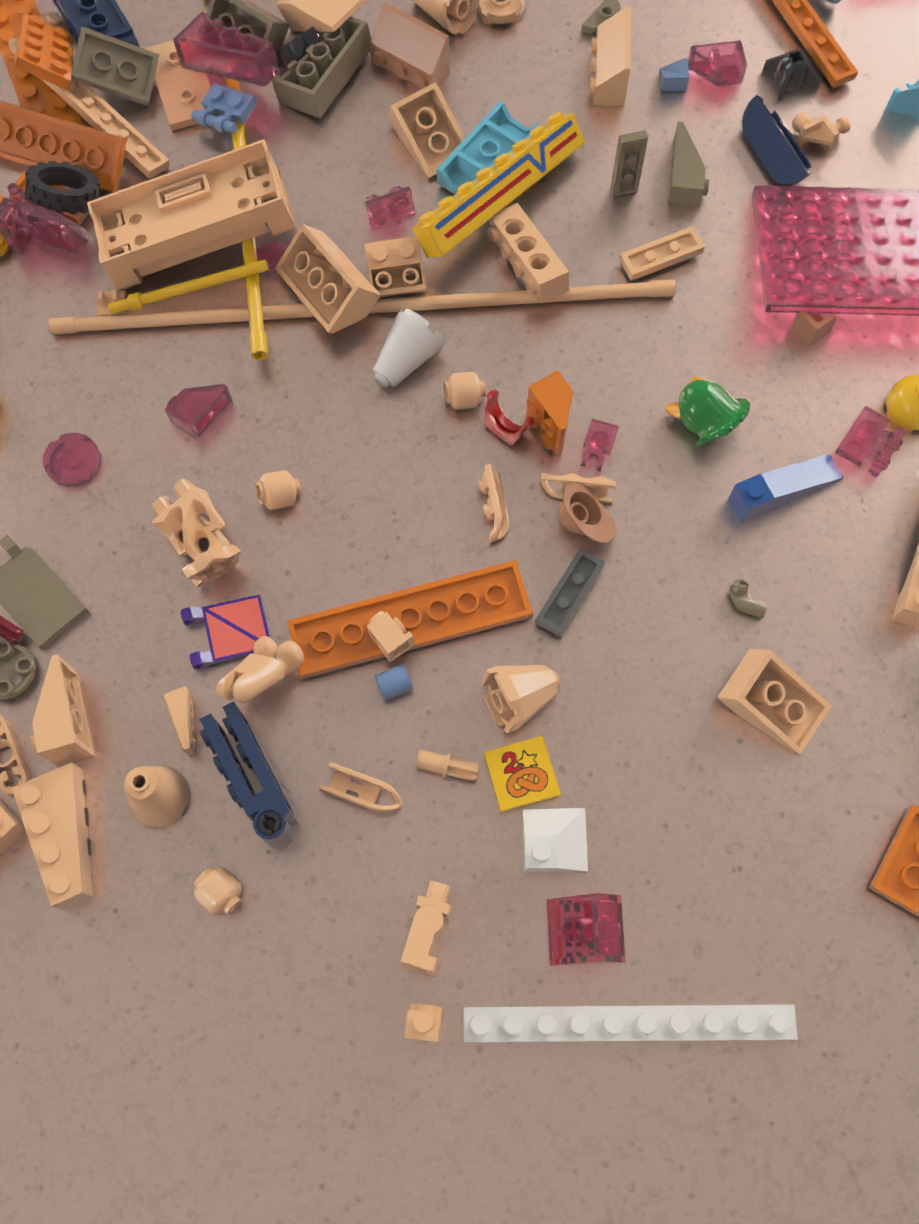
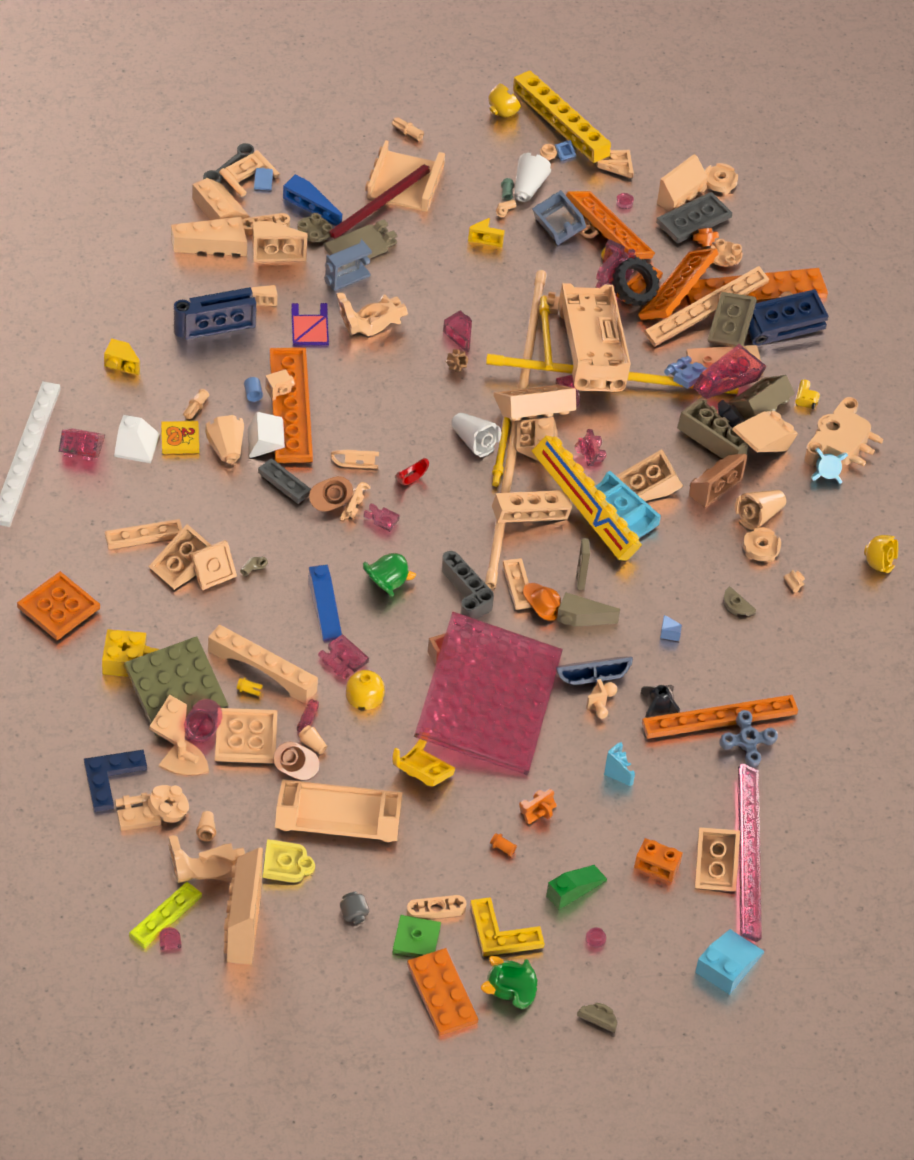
camera: 95 degrees right, 20 degrees down
orange plate [14,13,74,90] -> none
clear pink tile [43,432,102,488] -> none
light nougat cone [124,765,190,828] -> none
light nougat head [194,867,242,916] -> none
light nougat piece [216,636,304,703] -> none
light nougat head [256,470,301,510] -> none
light nougat piece [319,762,402,812] -> none
light nougat hips [400,880,451,976] -> none
light nougat brick [405,1003,443,1042] -> none
light nougat head [443,371,486,410] -> none
orange slope [525,370,574,457] -> none
light nougat slope [589,7,631,107] -> none
clear pink slope [688,40,747,86] -> none
none -> yellow slope [104,338,140,375]
none -> light nougat tile [105,519,182,550]
none -> light nougat plate [190,540,237,590]
none -> white slope [248,412,285,458]
none -> sand blue window [324,239,372,291]
none -> dark grey beam [441,551,494,622]
none -> medium nougat gear [445,349,469,372]
none -> yellow bar [492,417,510,487]
none -> orange piece [523,583,561,621]

